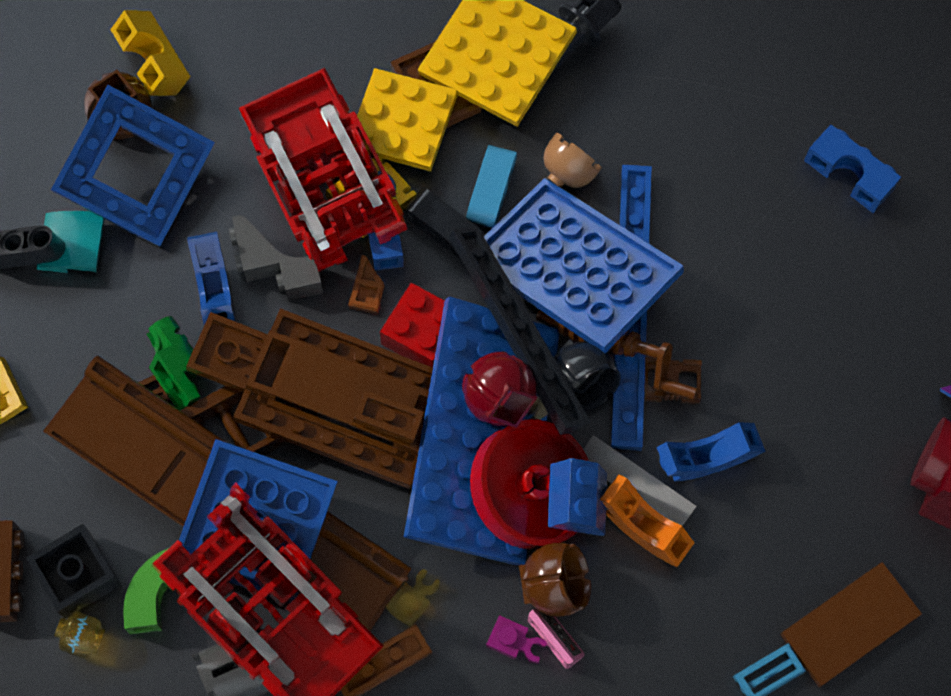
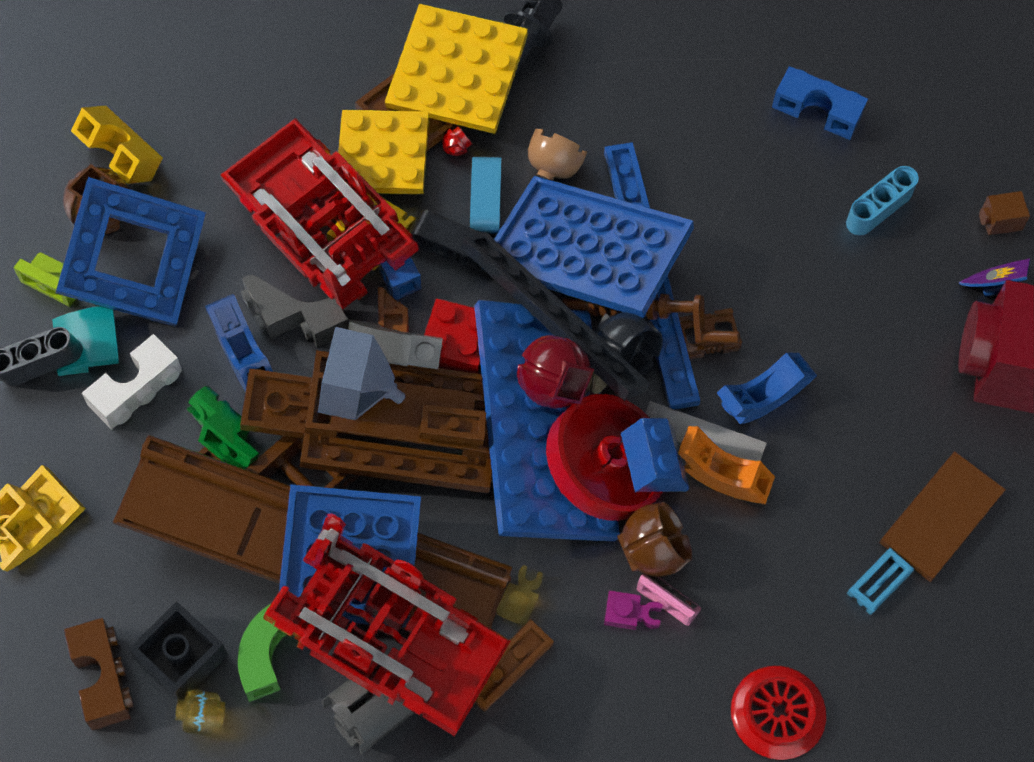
camera: 15 degrees left, 5 degrees down
none -> lime panel [13,252,76,307]
none -> white arch [82,334,182,430]
none -> sand blue piece [318,327,405,420]
none -> dark grey arch [348,319,443,369]
none -> red plate [442,126,472,156]
none -> dark azure beam [846,166,919,235]

